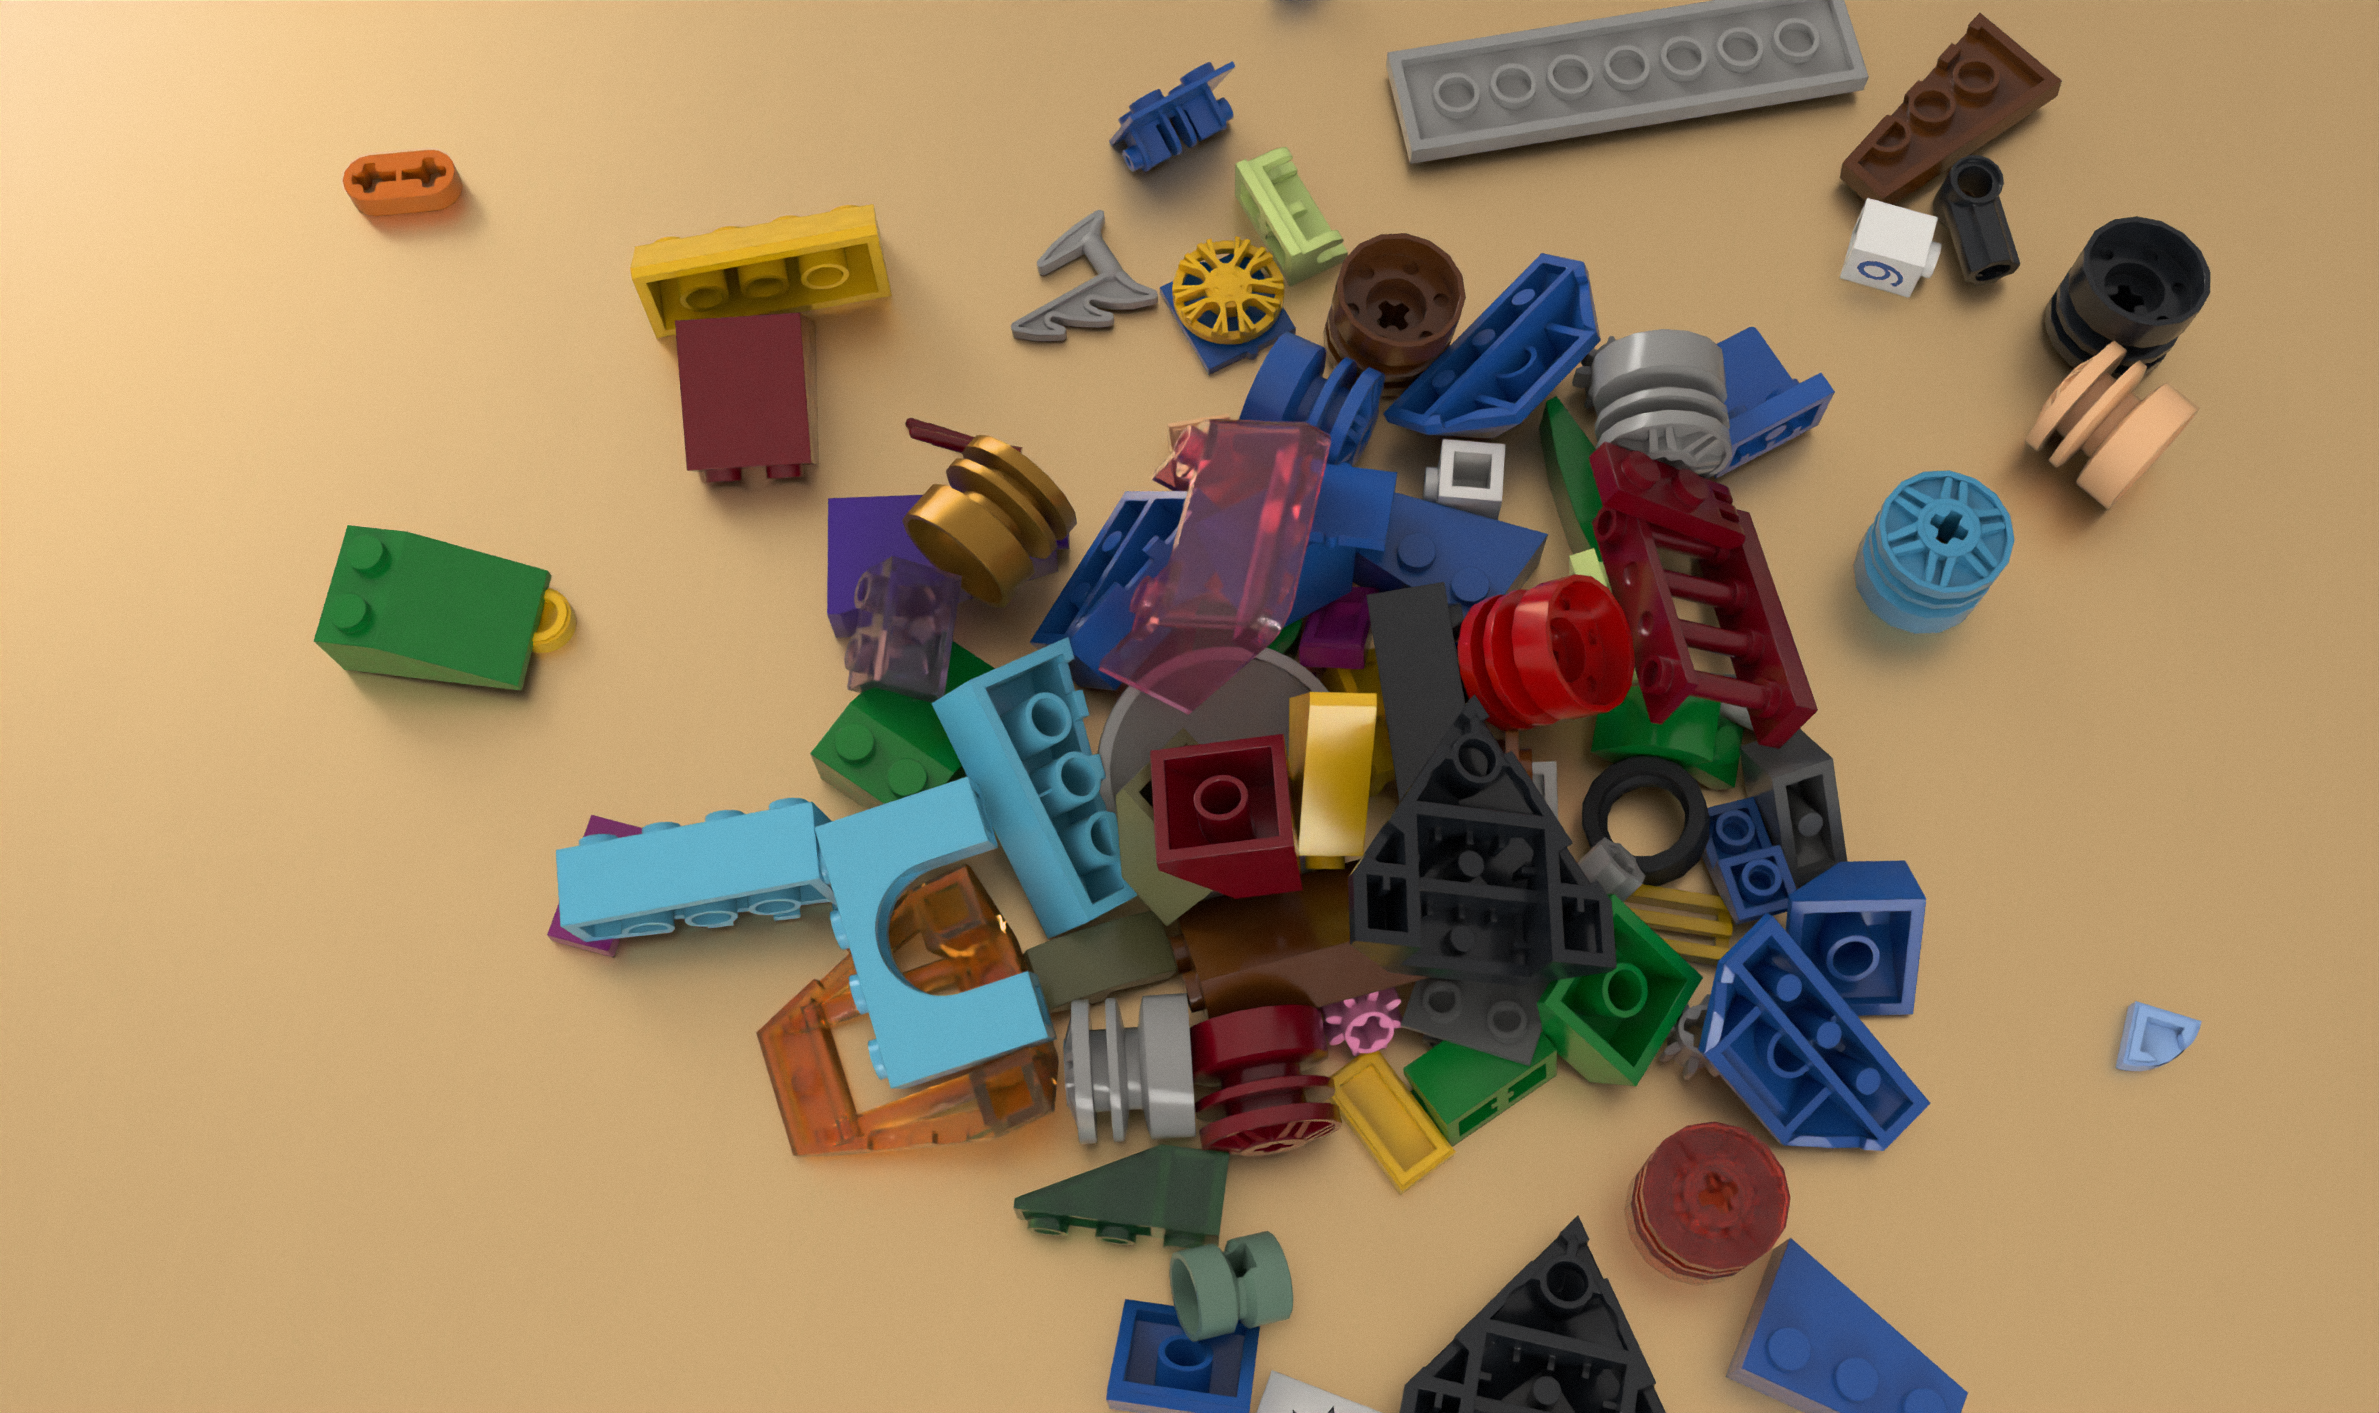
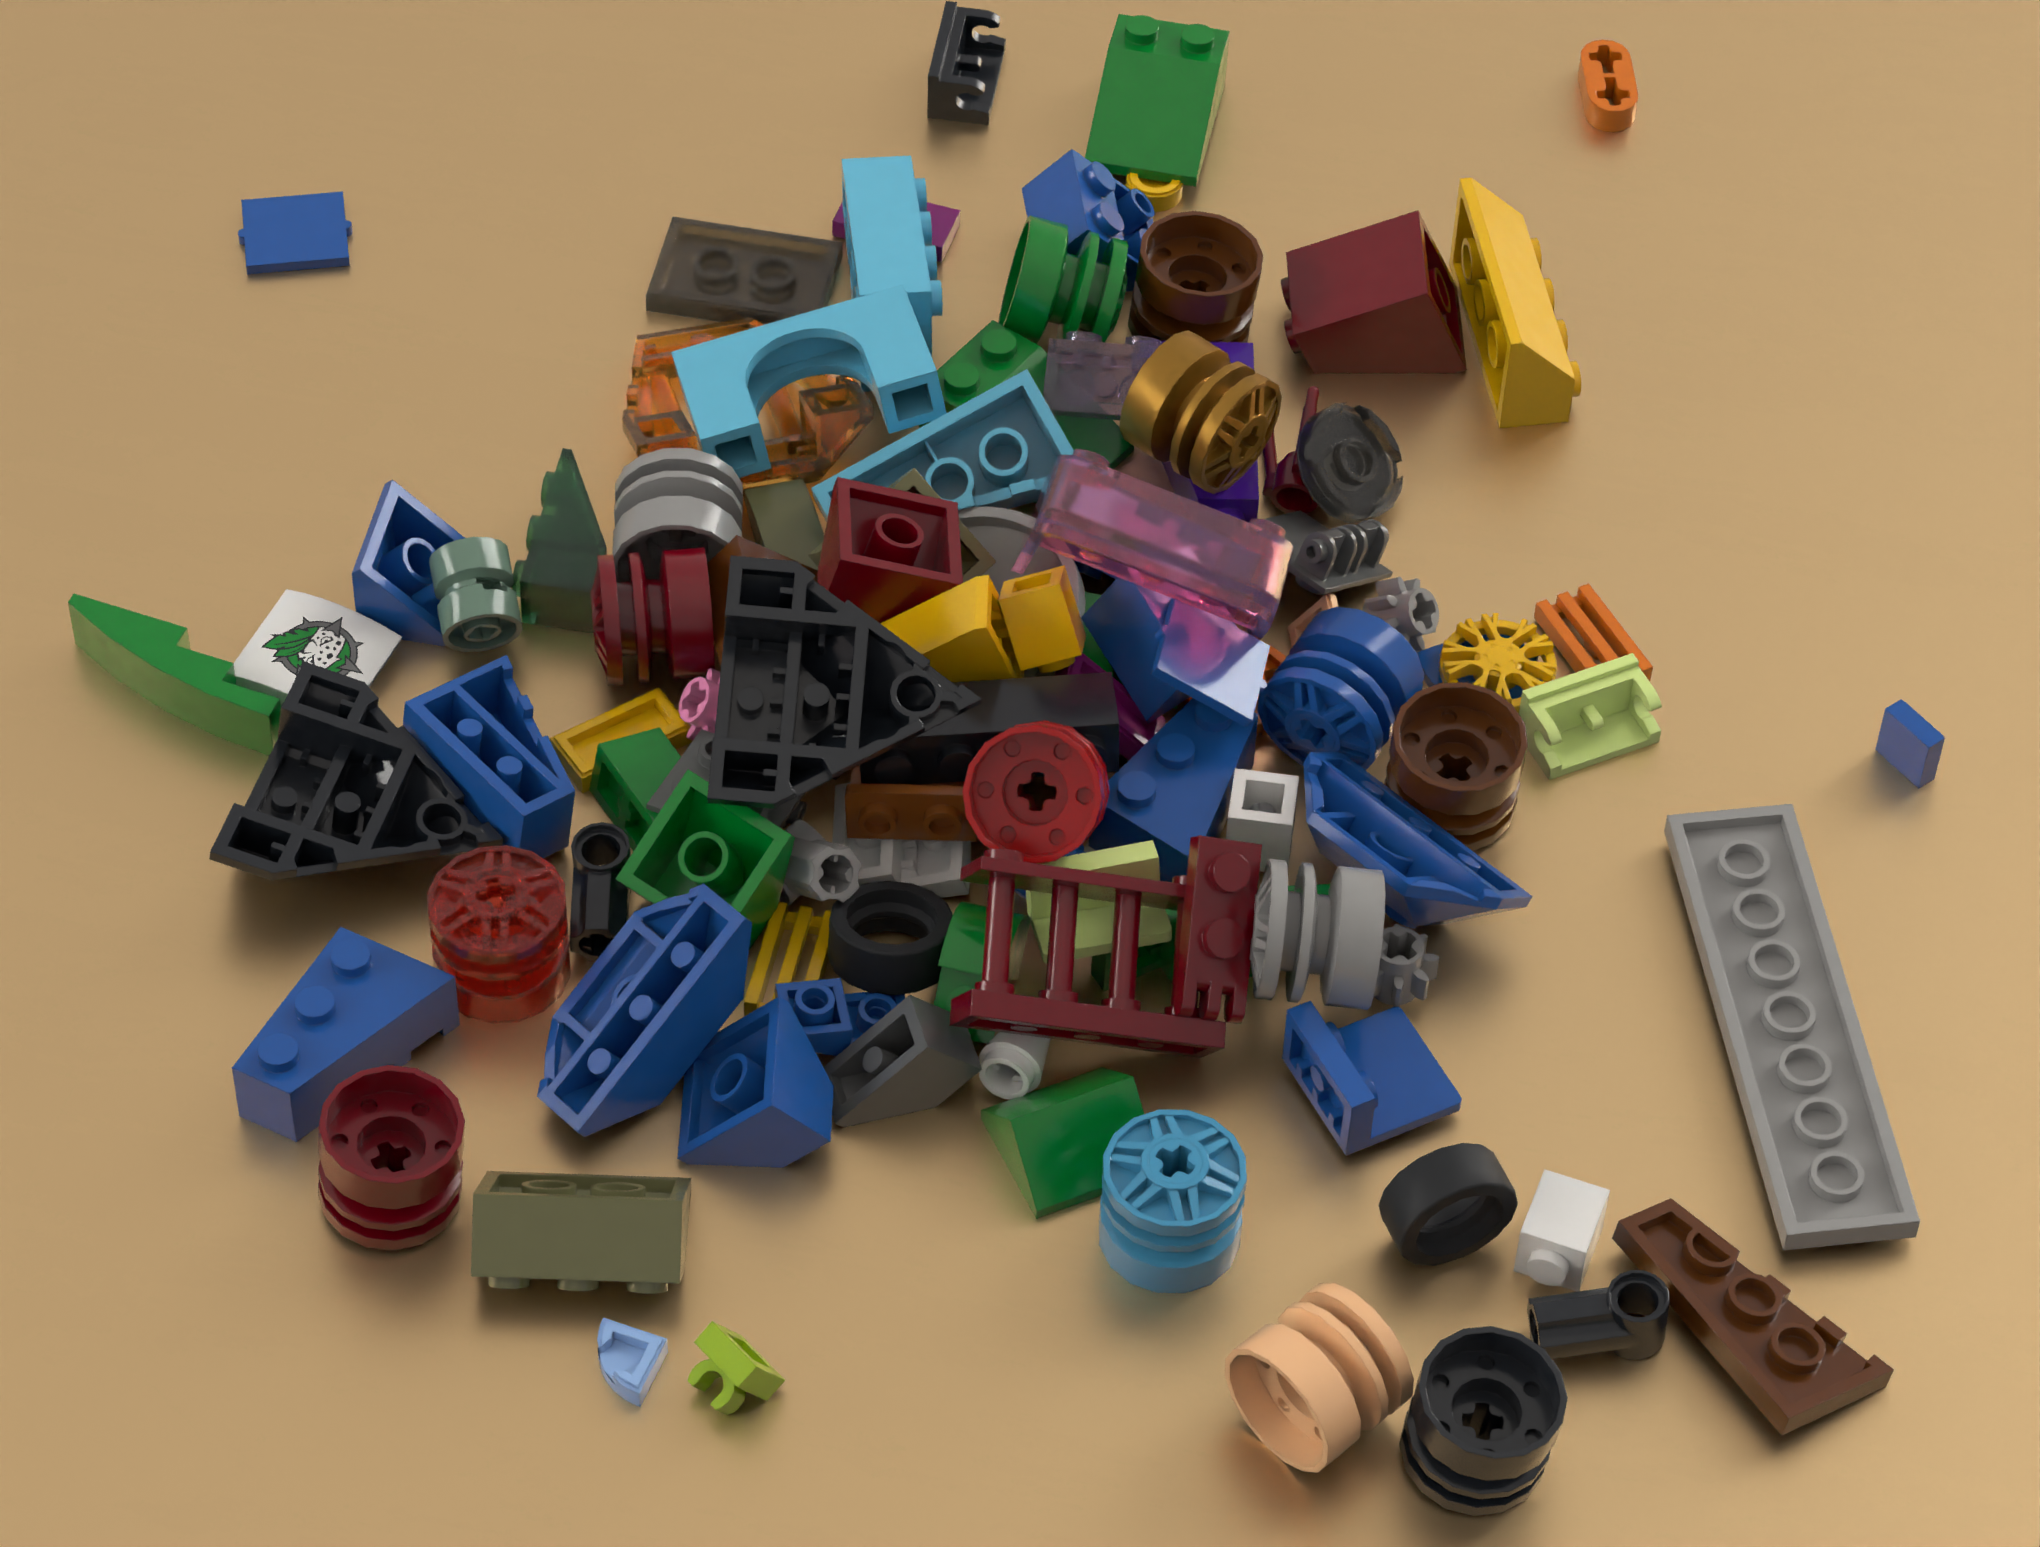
camera: 90 degrees right, 20 degrees down
light grey piece [1011,210,1158,341] -> none
blue hinge [1109,61,1235,172] -> none
none -> dark red wheel [318,1065,465,1251]
none -> blue wedge [403,655,575,871]
none -> olive slope [471,1171,691,1294]
none -> black piece [569,822,631,961]
none -> clear smoke tile [645,217,843,327]
none -> lime tile [688,1321,785,1415]
none -> black hinge [927,1,1006,125]
none -> green slope [980,1067,1144,1219]
none -> green wheel [998,215,1128,362]
none -> yellow brick [998,565,1086,673]
none -> blue slope [1022,149,1155,292]
none -> reddish brown wheel [1128,211,1263,343]
none -> dark grey hinge [1230,510,1393,595]
none -> clear smoke tile [1296,402,1403,523]
none -> light grey gear [1362,577,1439,652]
none -> black tyre [1378,1143,1518,1266]
none -> orange tile [1534,583,1653,681]

